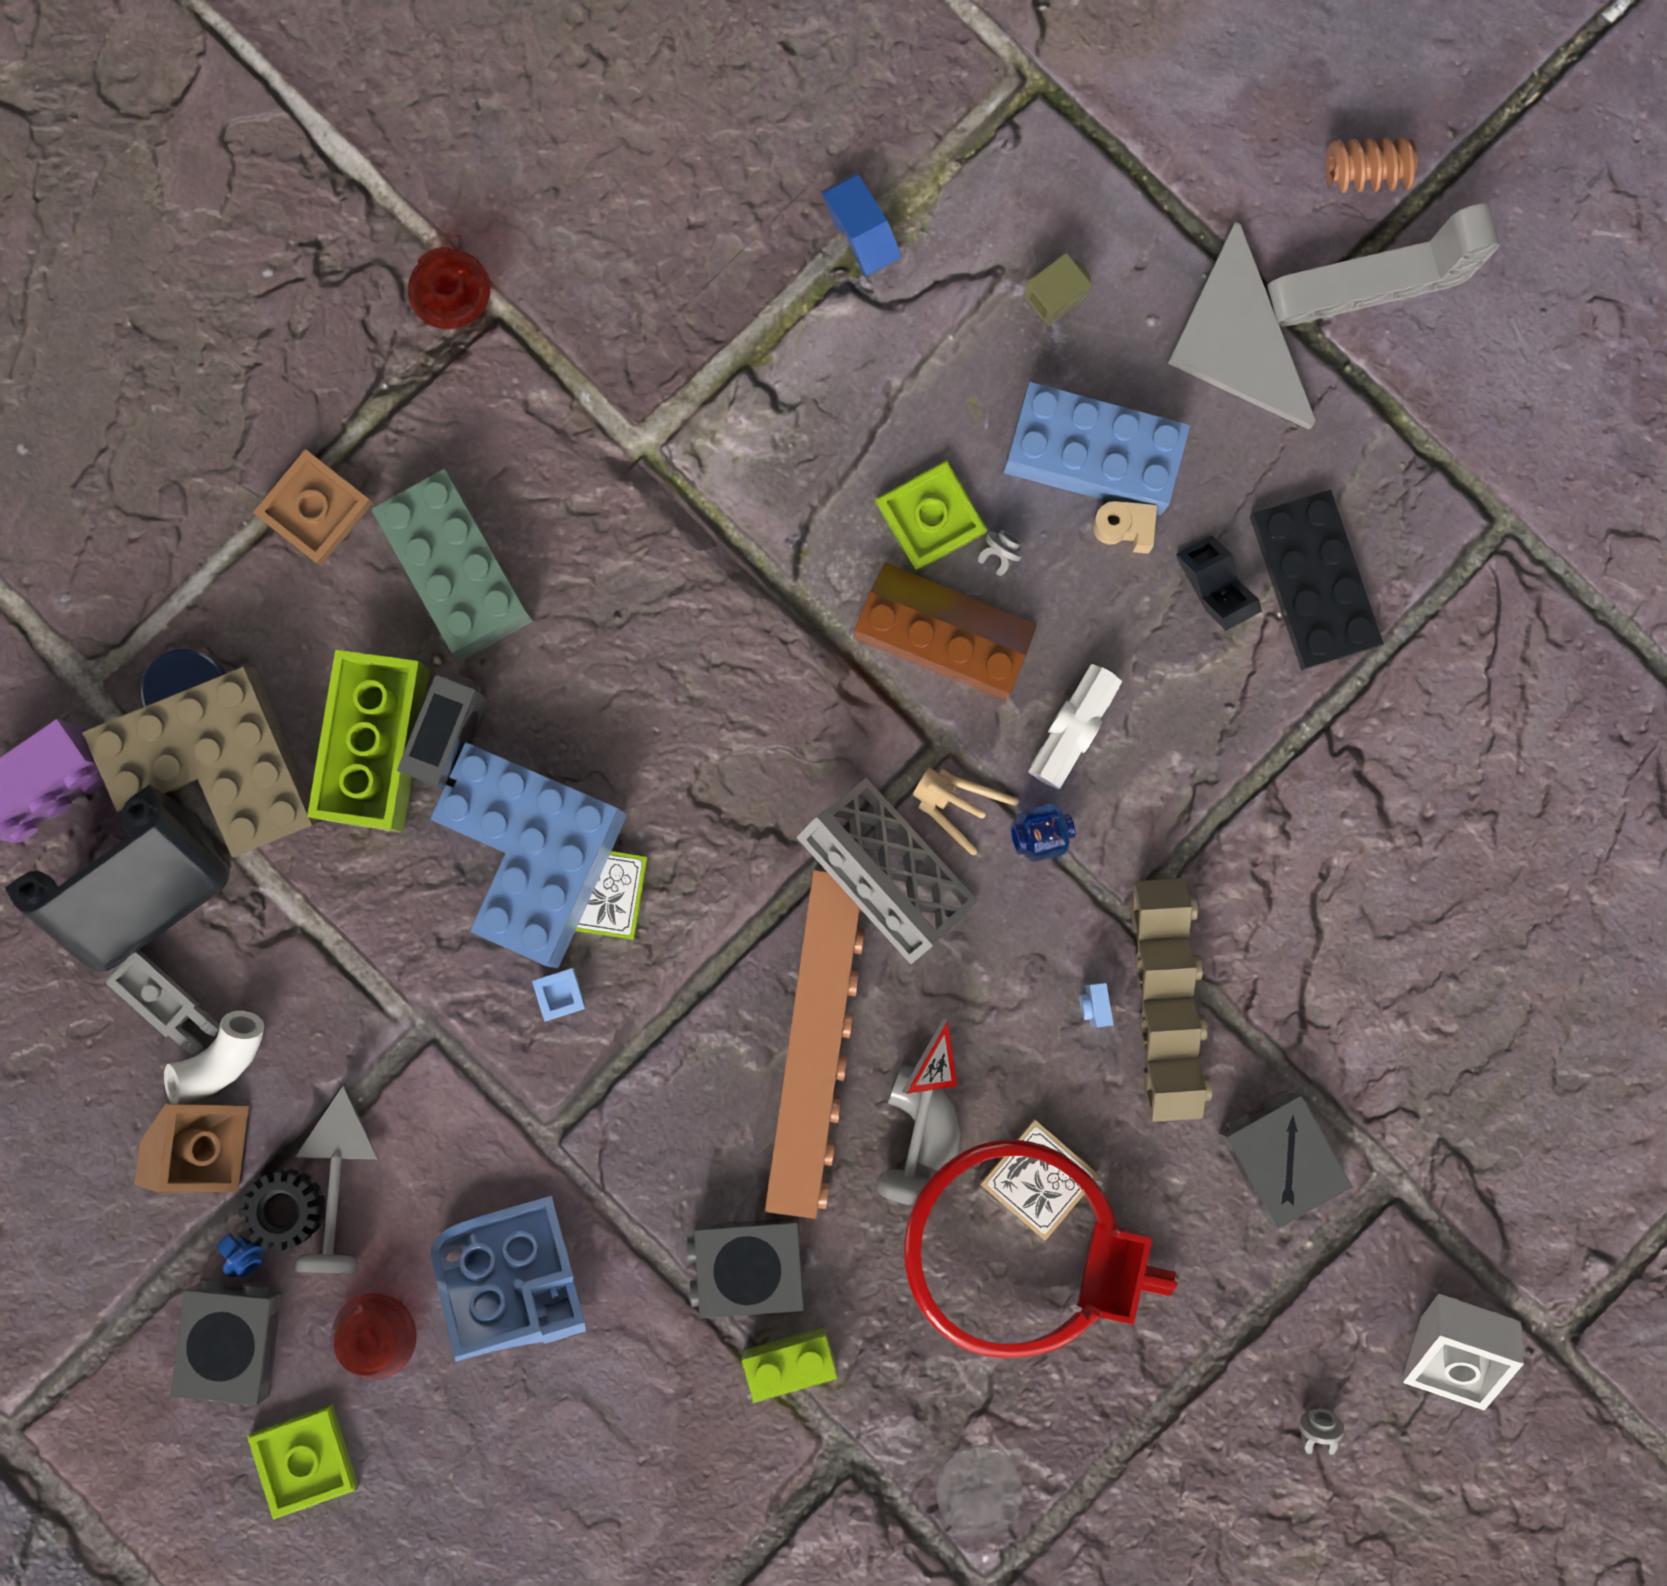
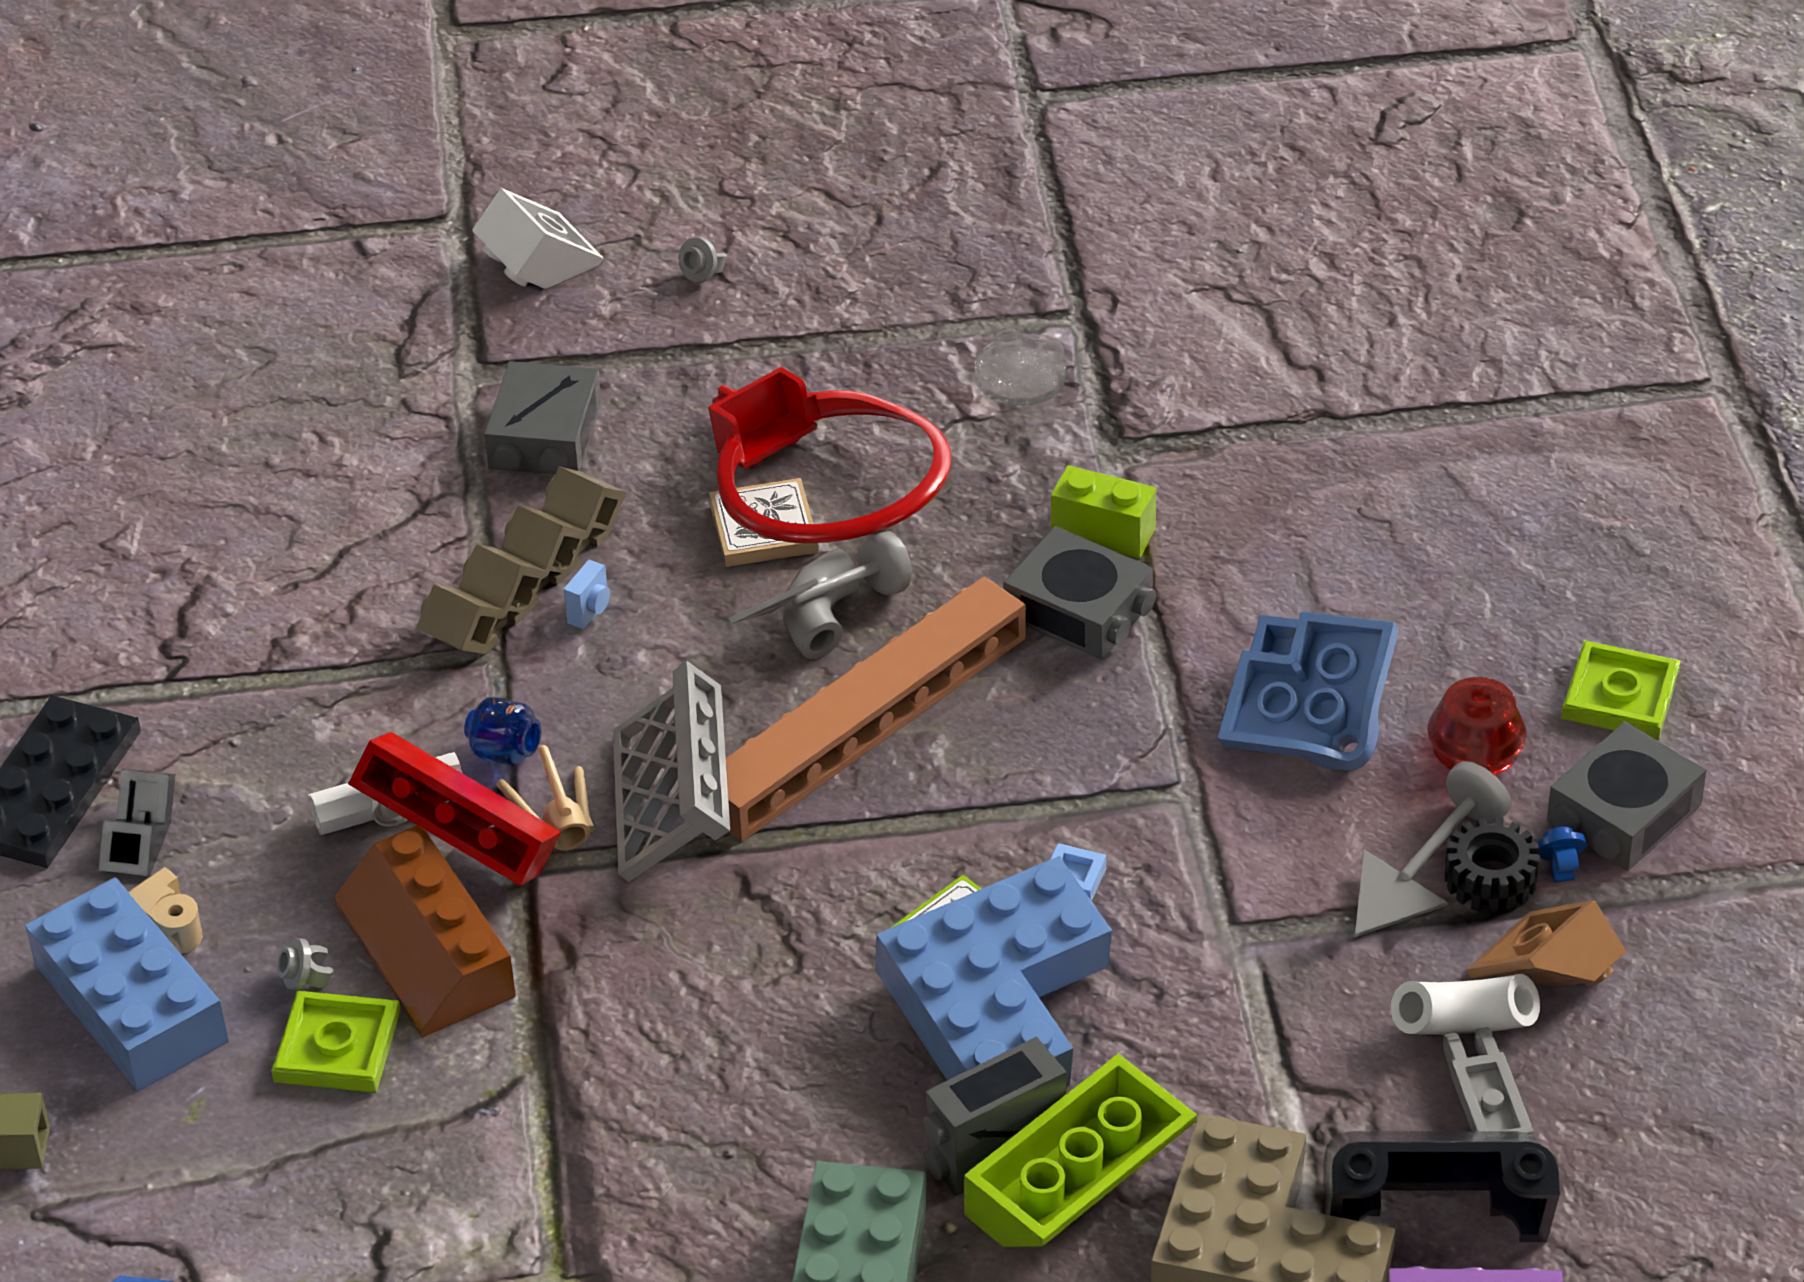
camera: 135 degrees left, 40 degrees down
none -> red brick [348,732,562,886]

